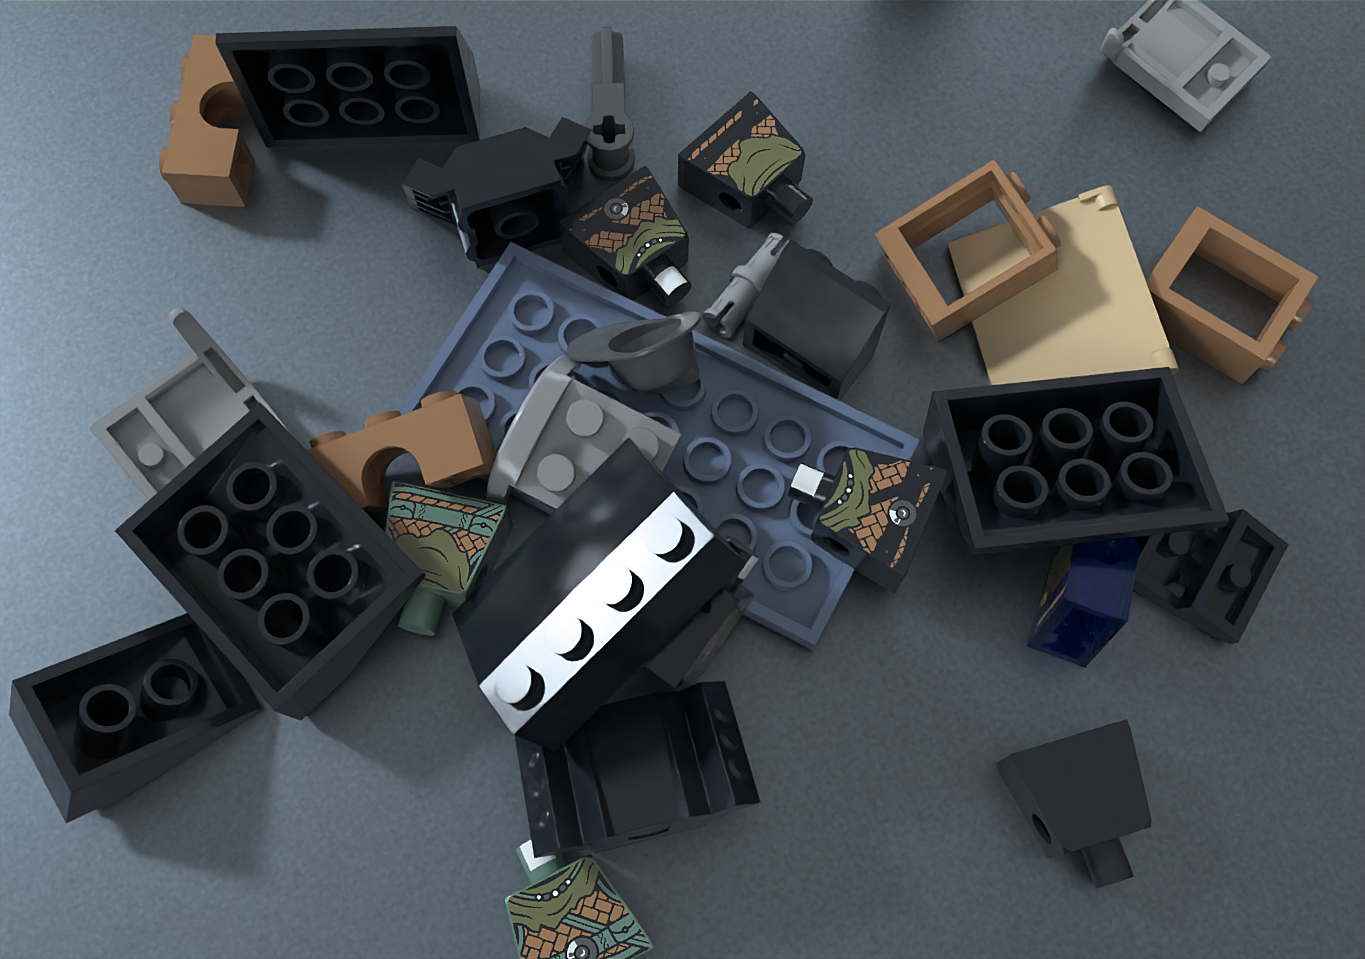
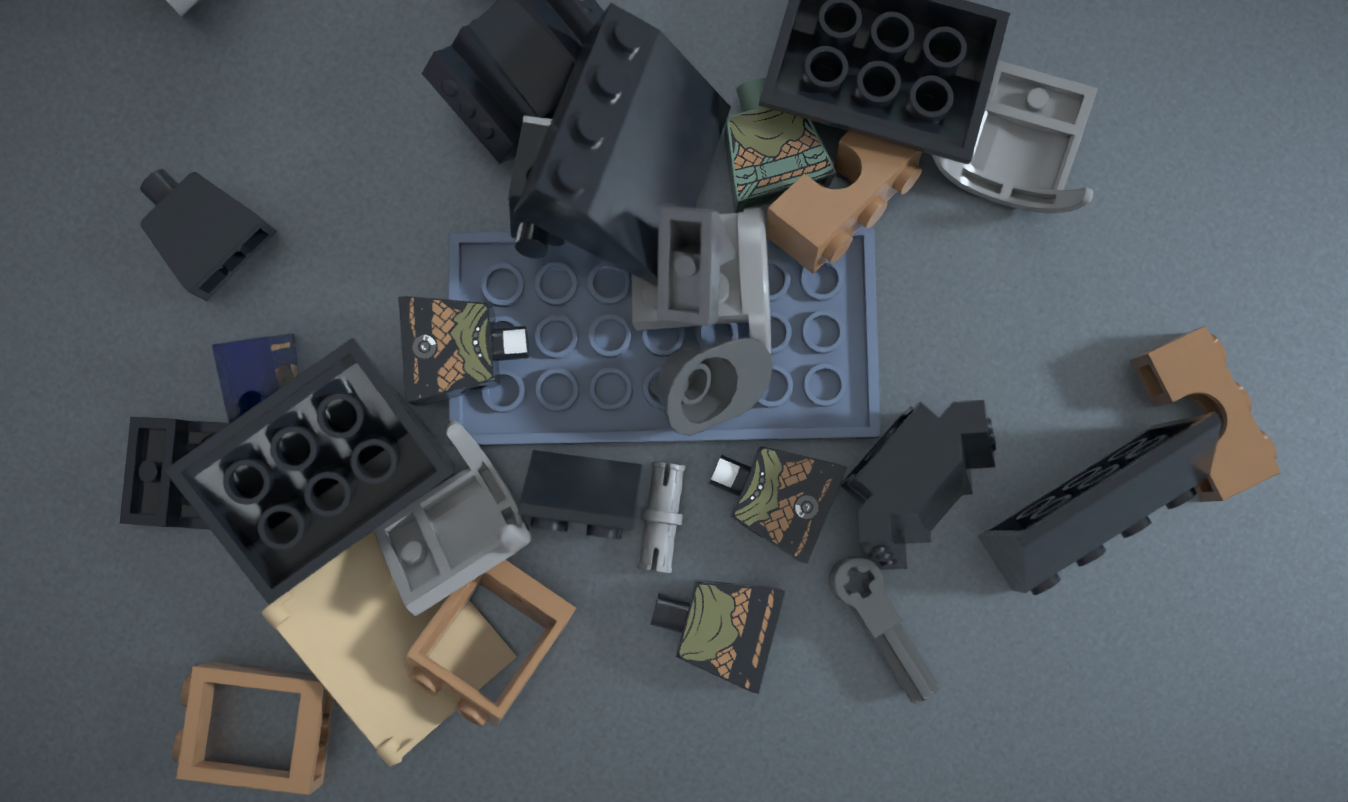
camera: 150 degrees right, 15 degrees up
none -> light grey piece [373,420,531,617]
none -> flat silver slope [657,205,735,326]

